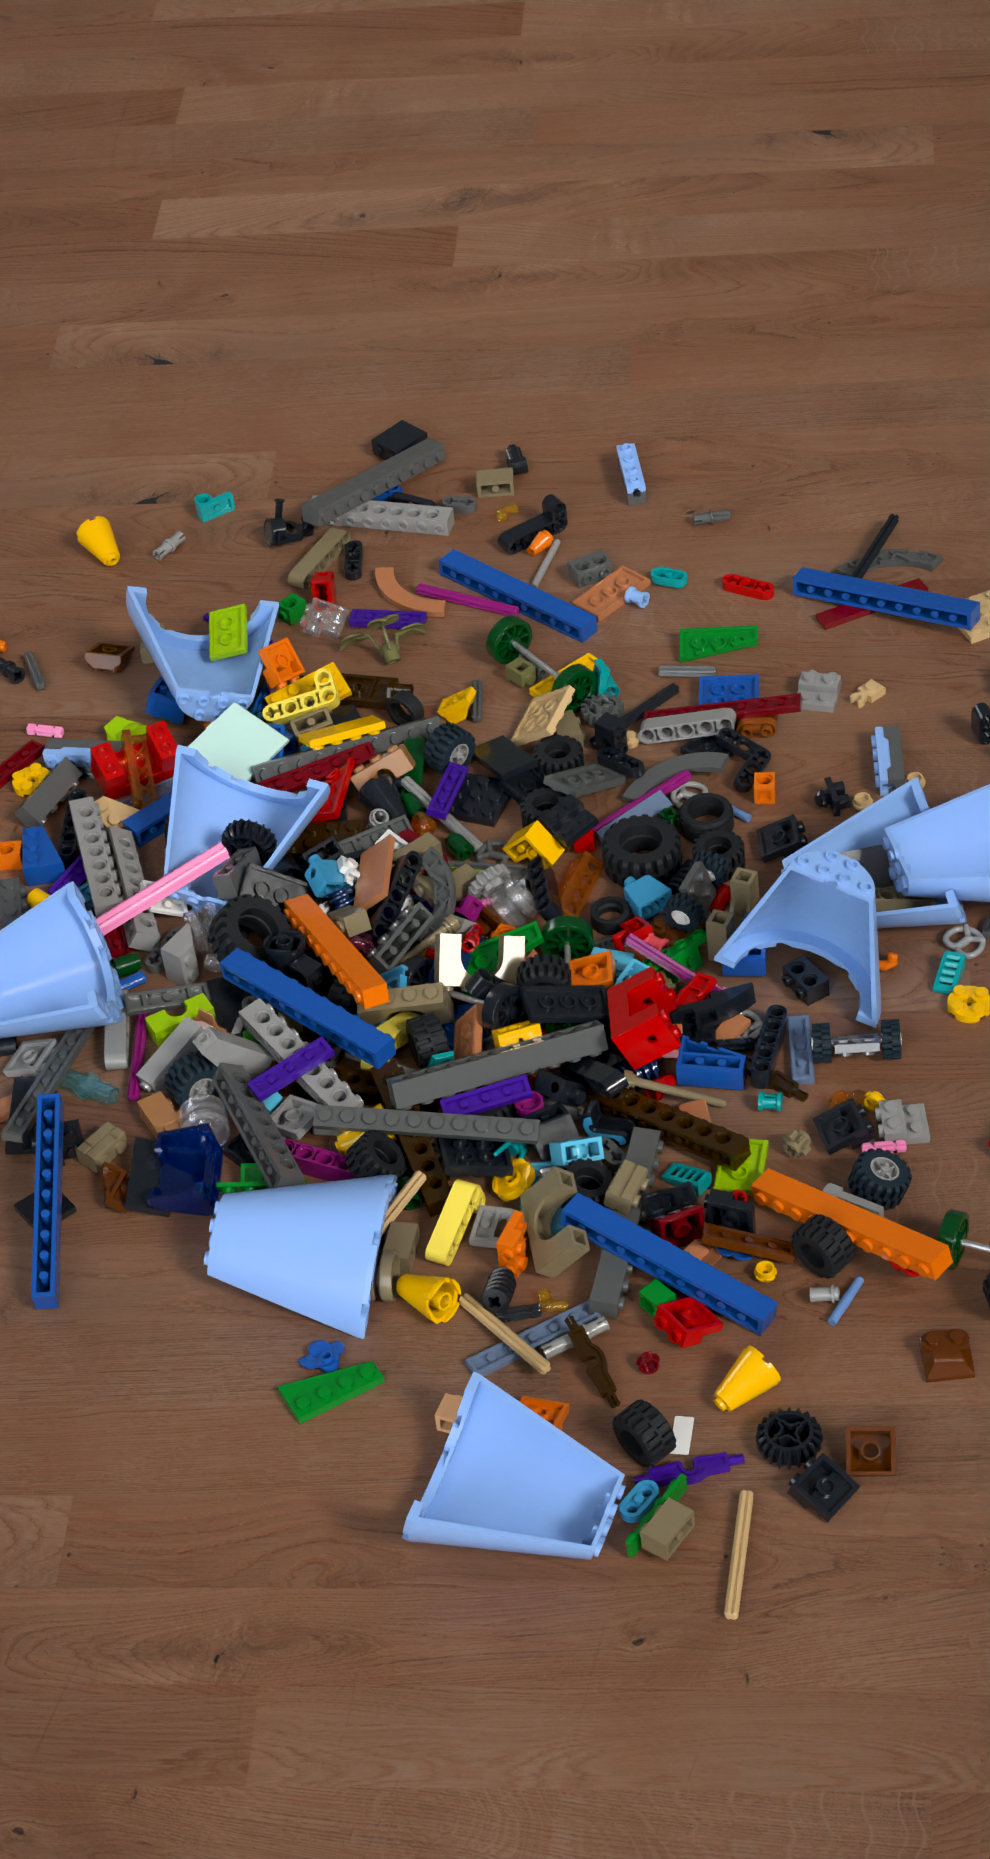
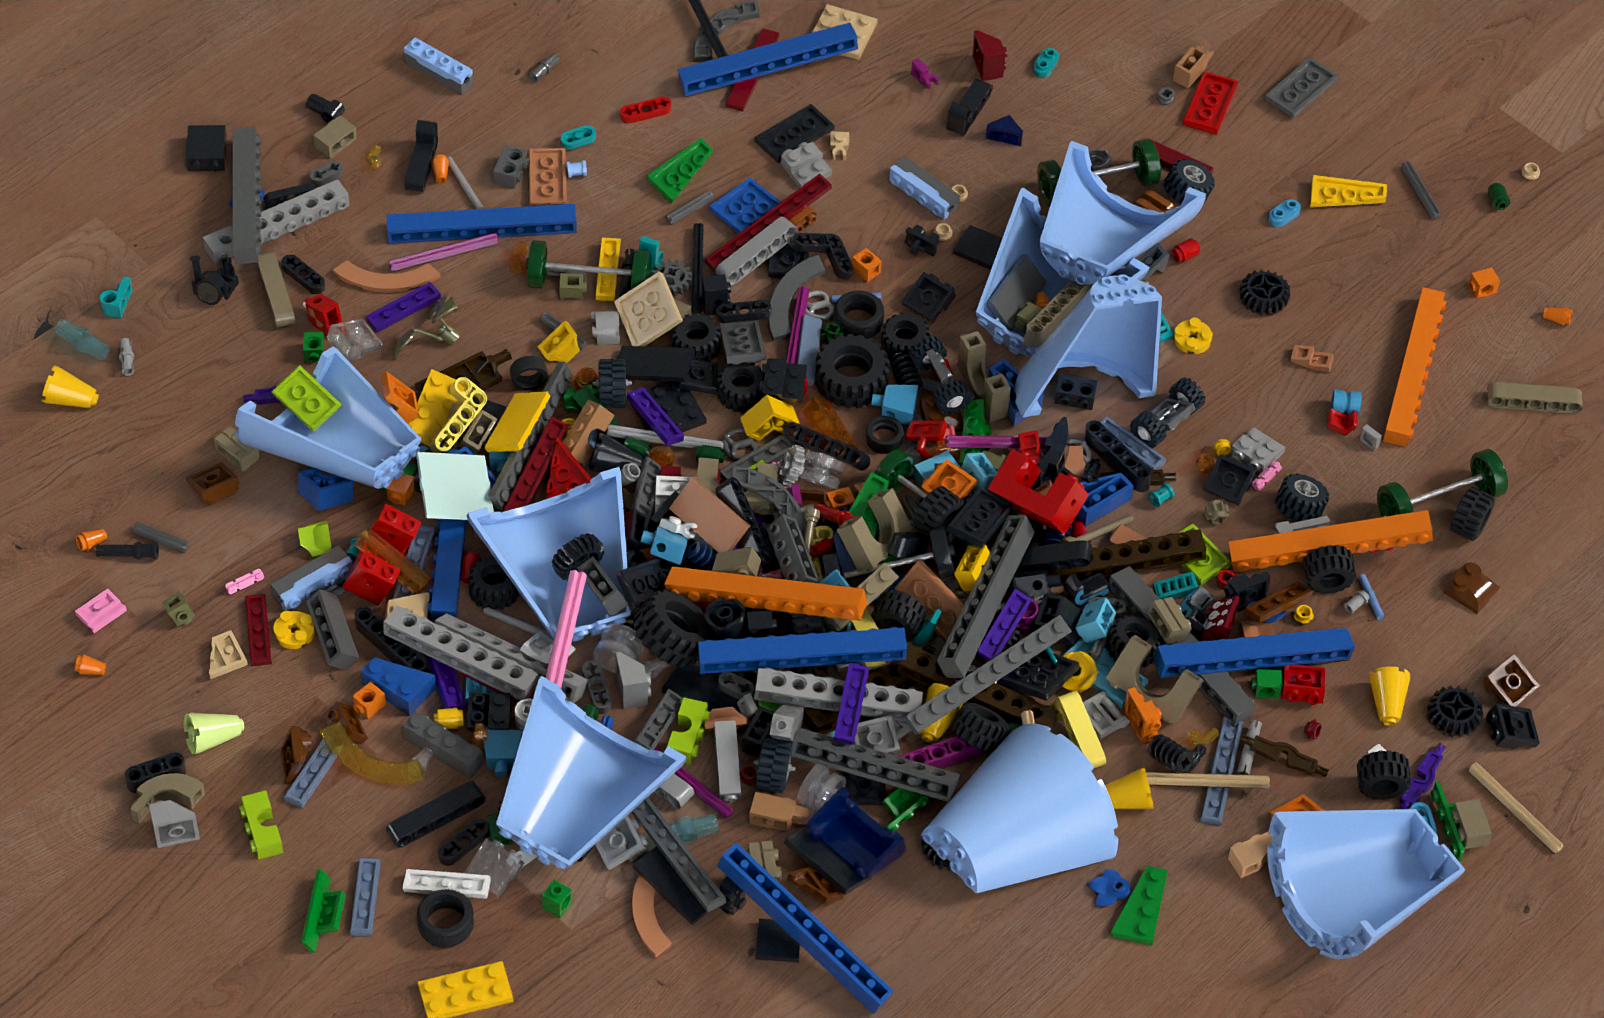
camera: 55 degrees left, 10 degrees up
none -> clear light blue piece [54,319,110,360]
none -> light grey cylinder [591,310,620,345]
none -> black tile [754,104,835,163]

